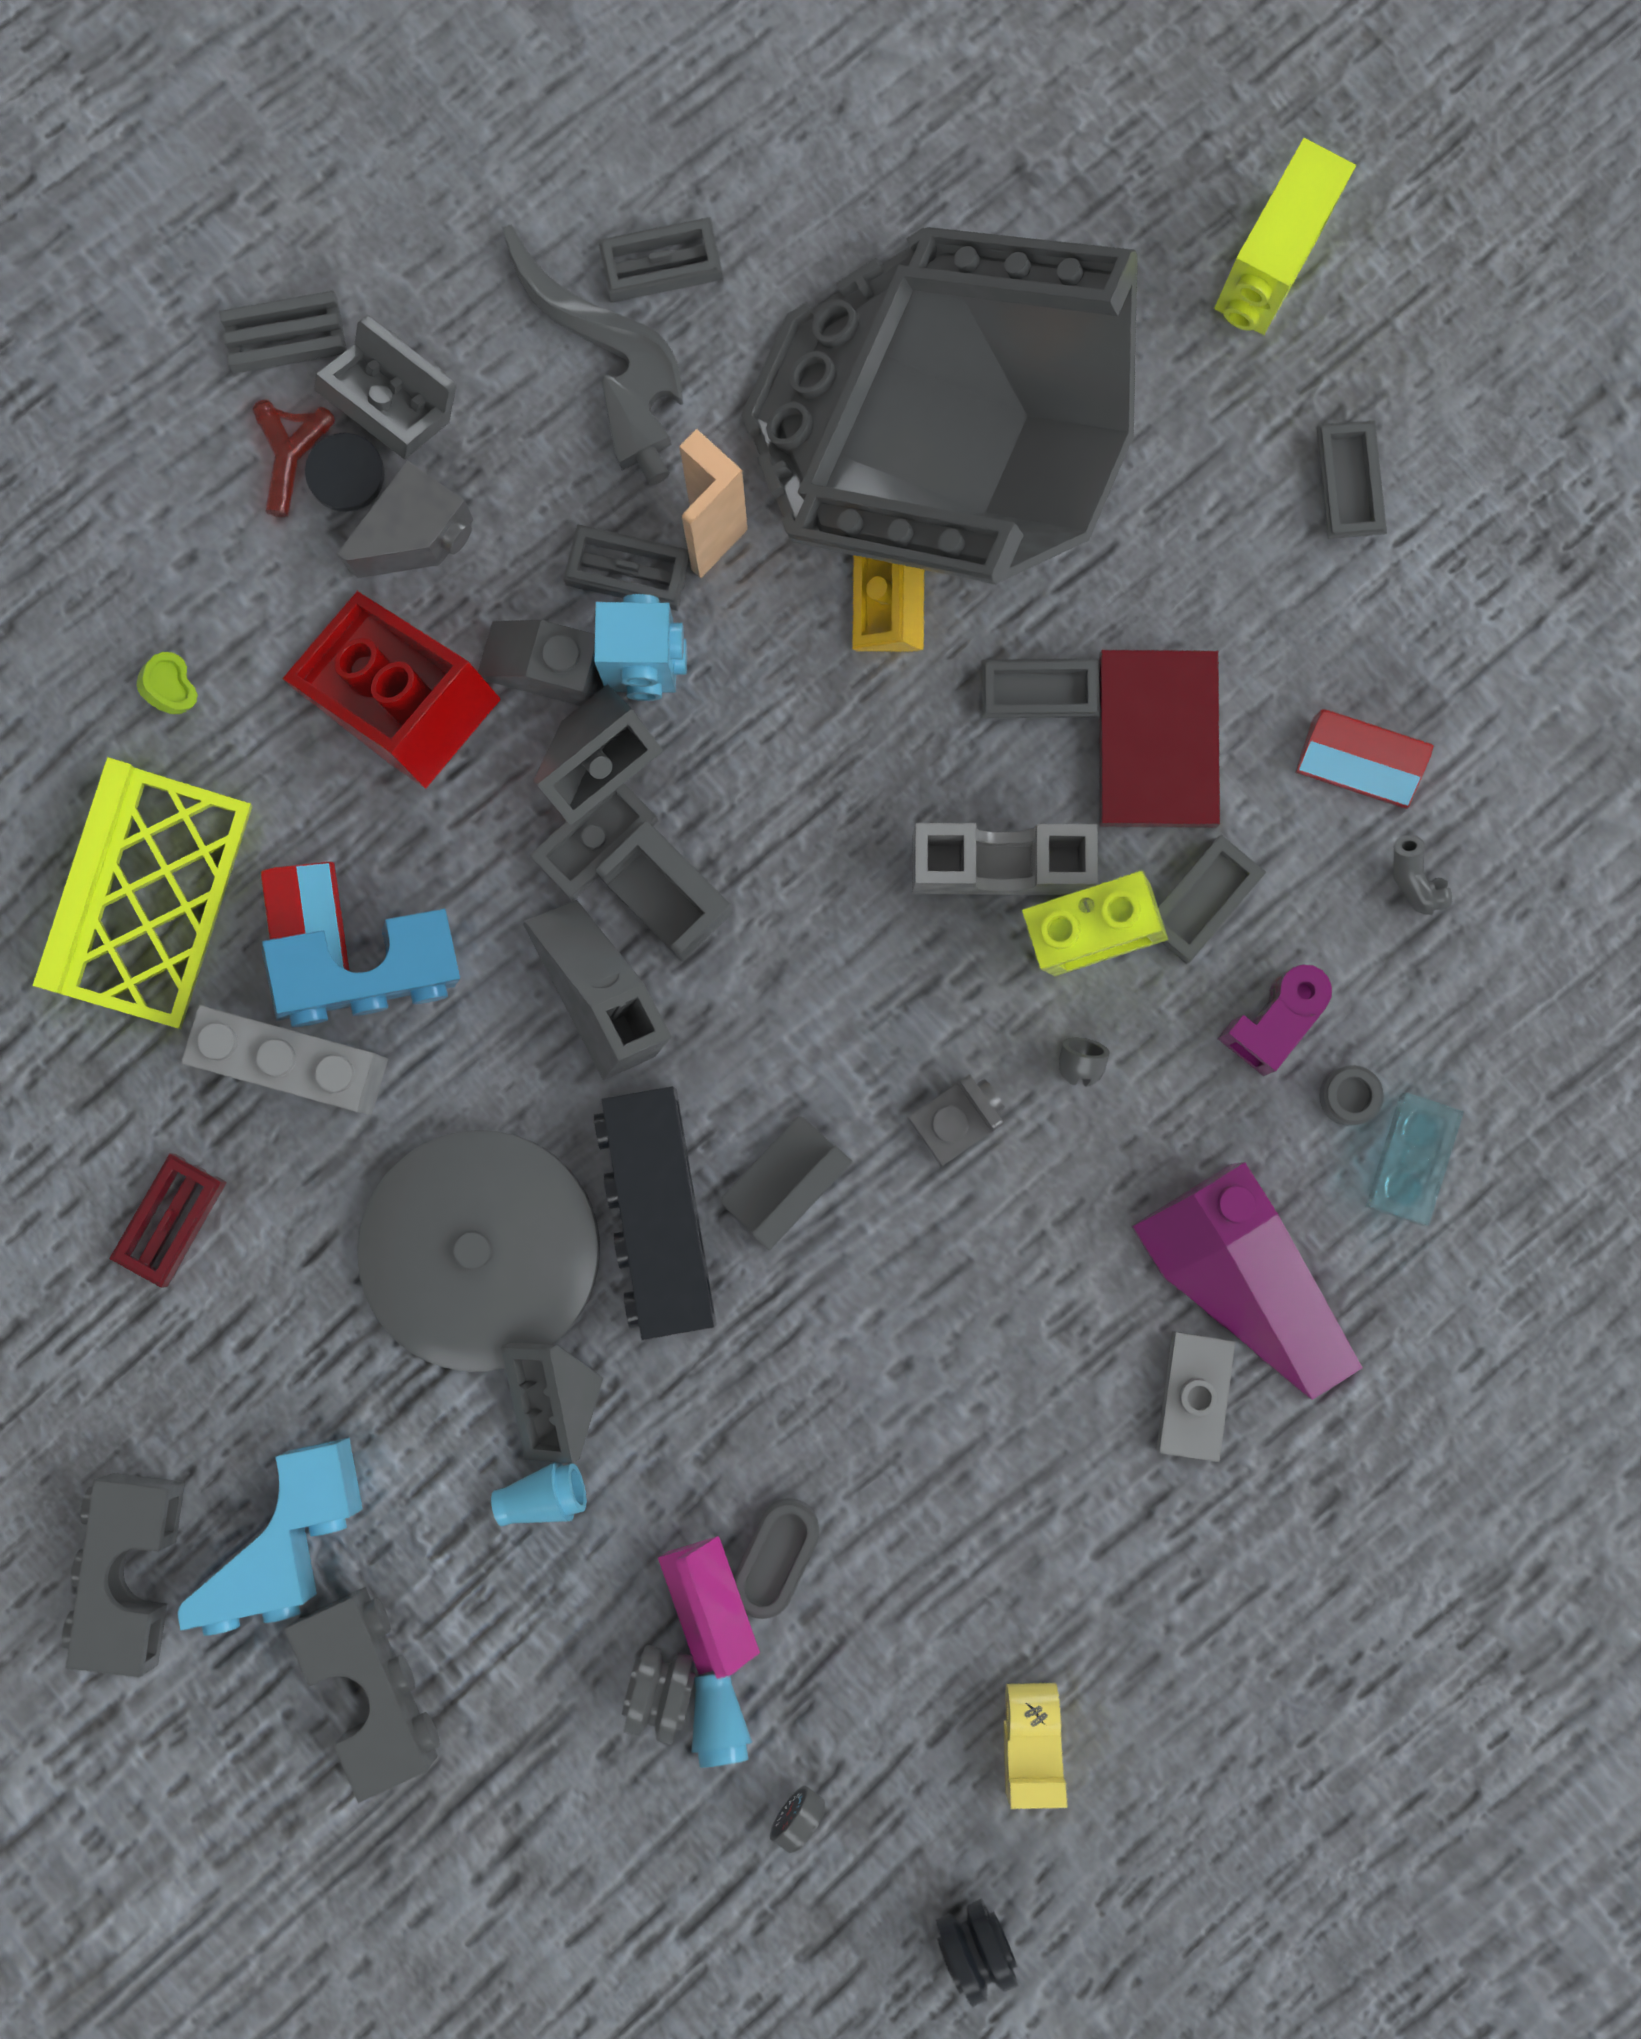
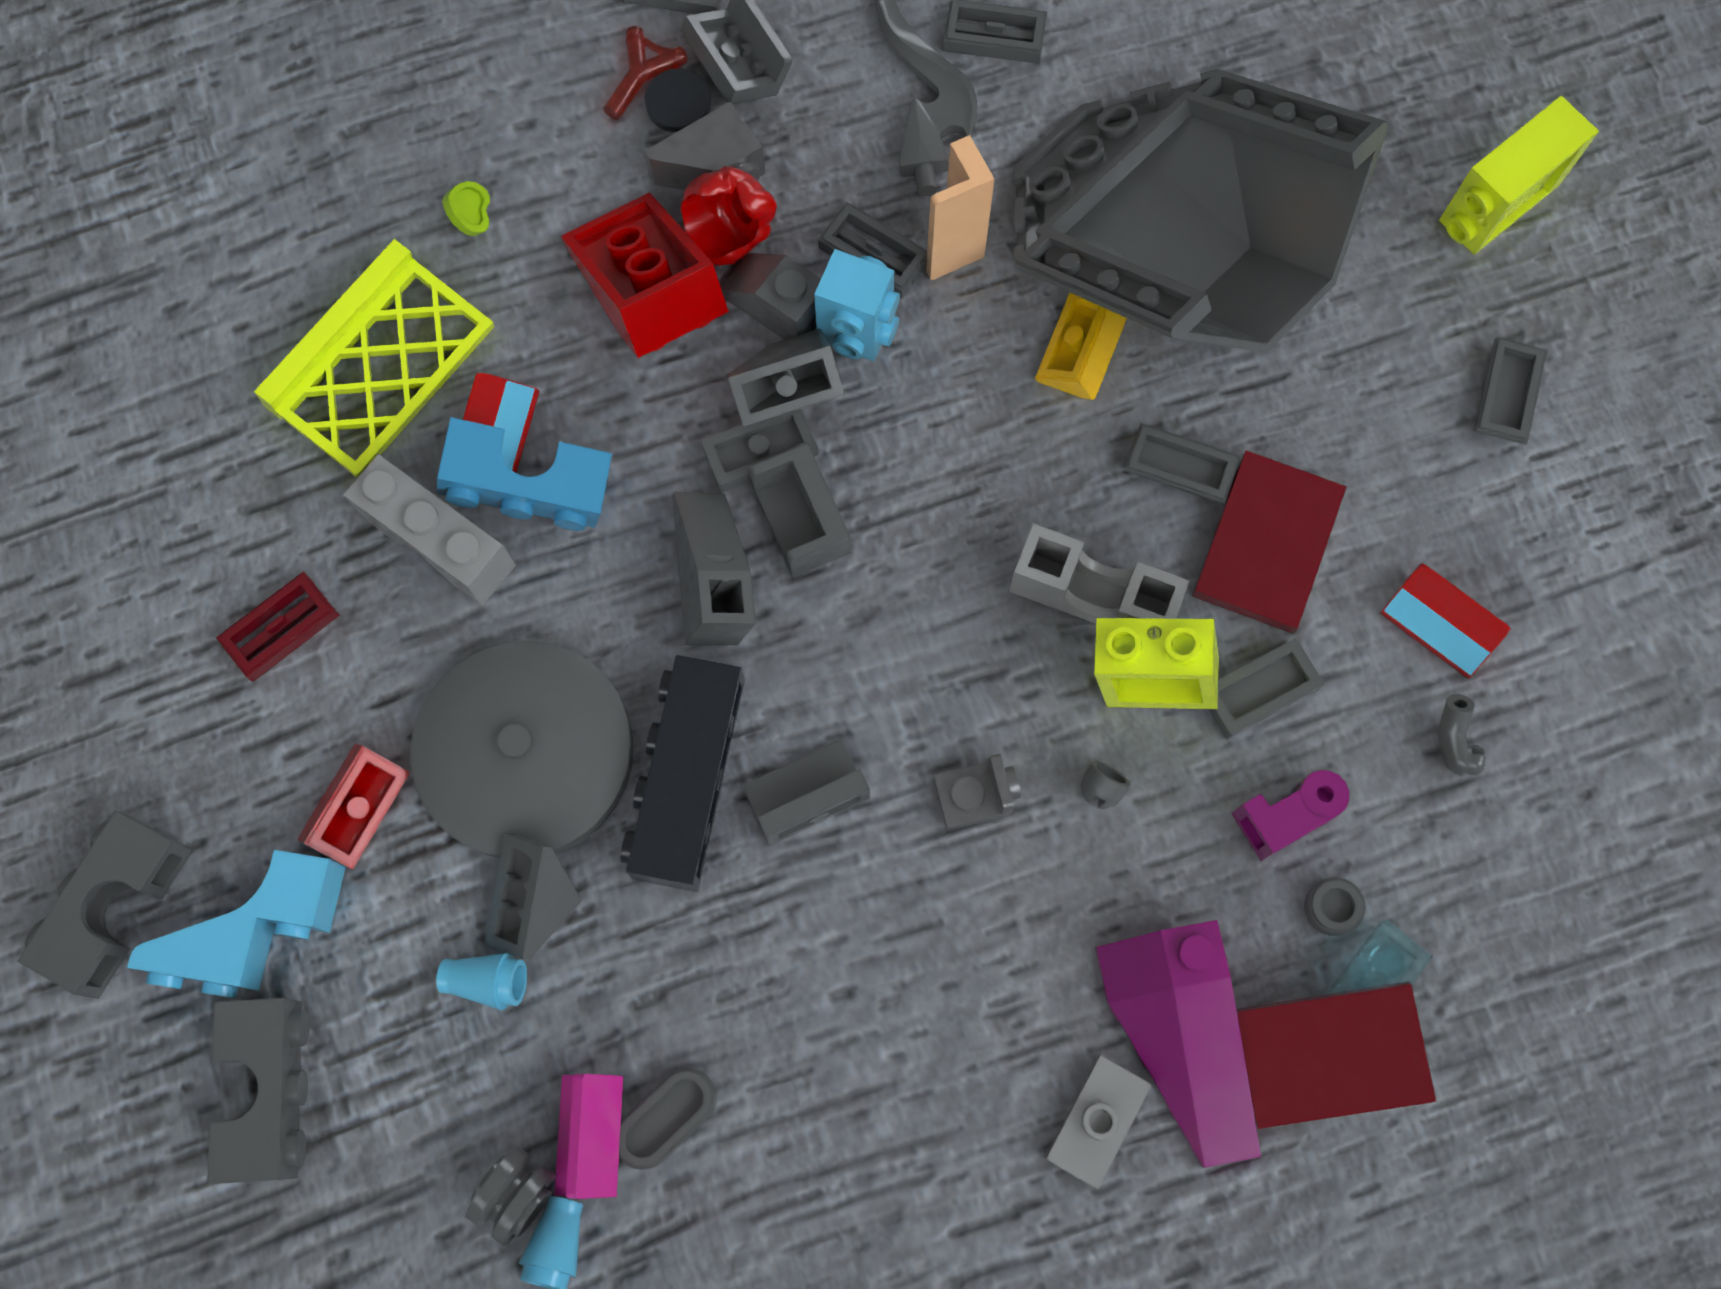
camera: 25 degrees right, 10 degrees down
none -> red slope [298,744,410,870]
none -> red hair [680,166,777,267]
none -> dark red tile [1236,981,1437,1129]

